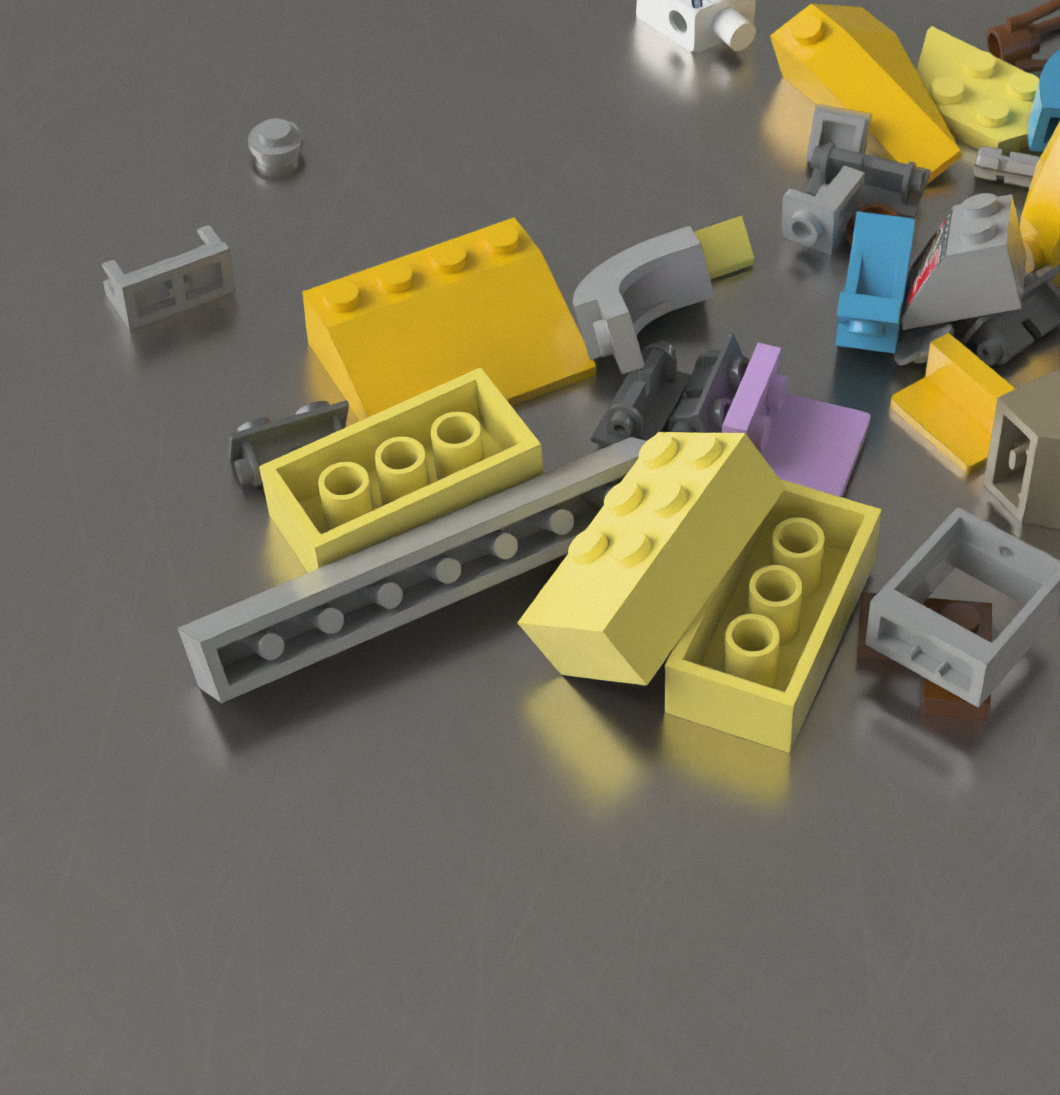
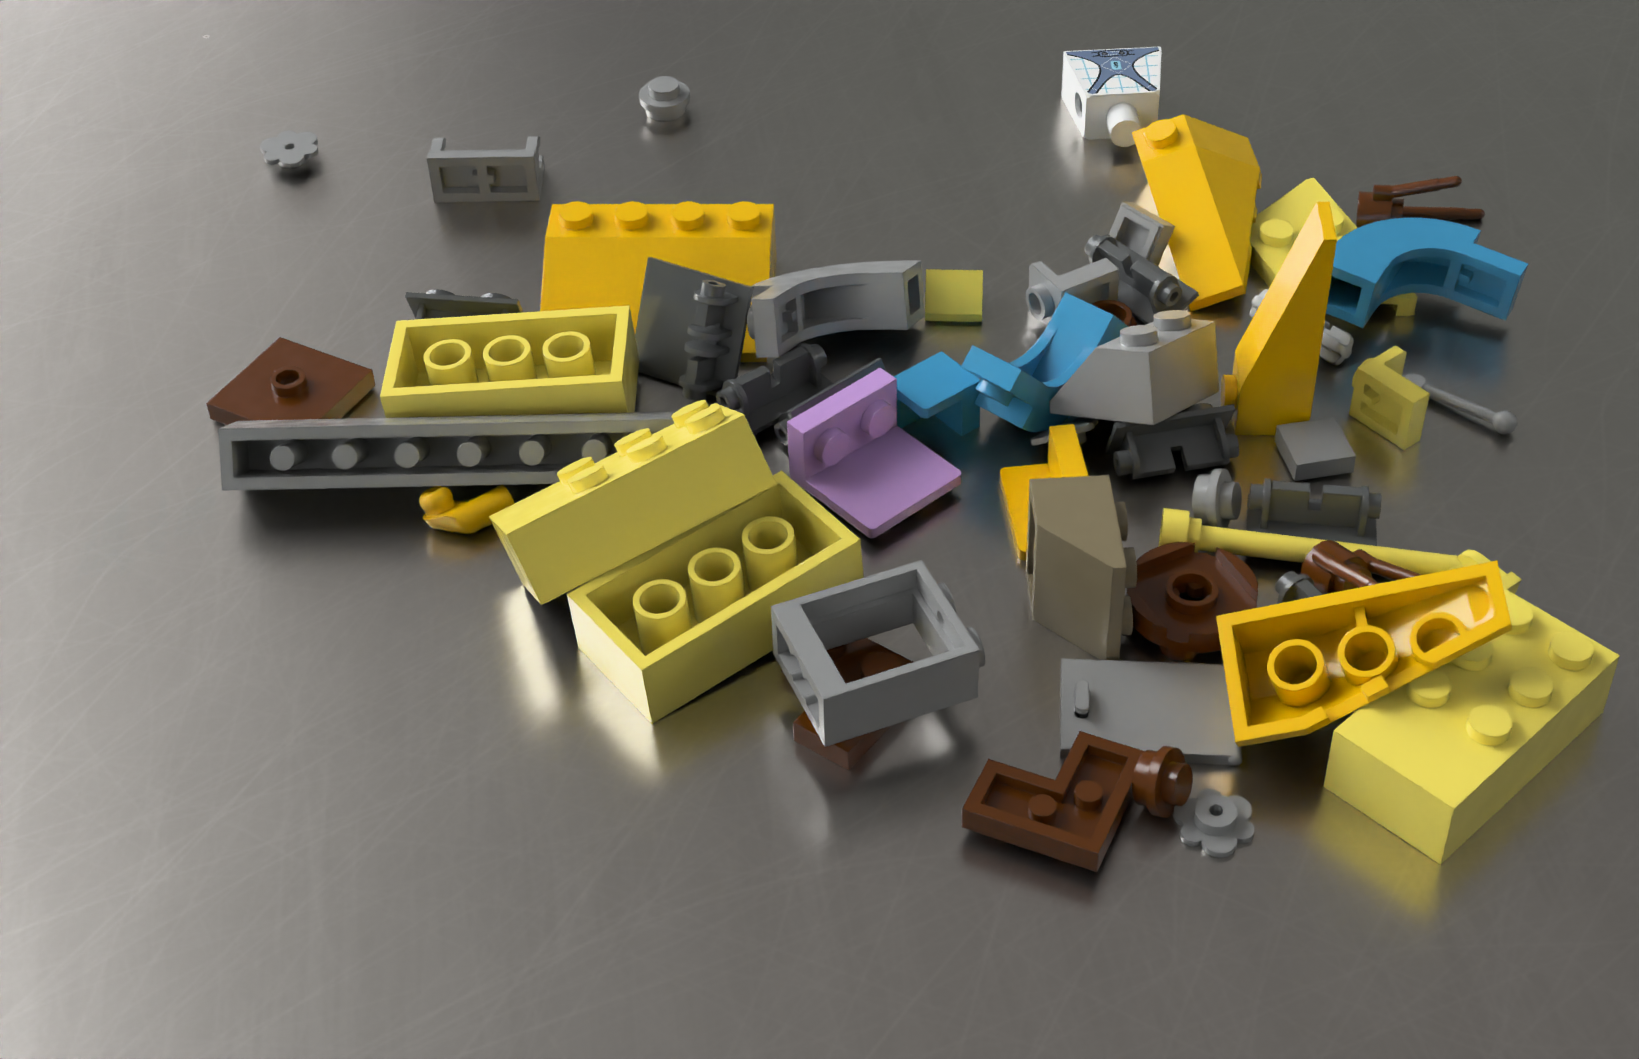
camera: 30 degrees right, 5 degrees down
none -> reddish brown plate [206,337,375,425]
none -> yellow arm [419,485,515,534]
none -> dark grey hinge [635,257,754,401]
none -> dark azure panel [893,351,980,436]

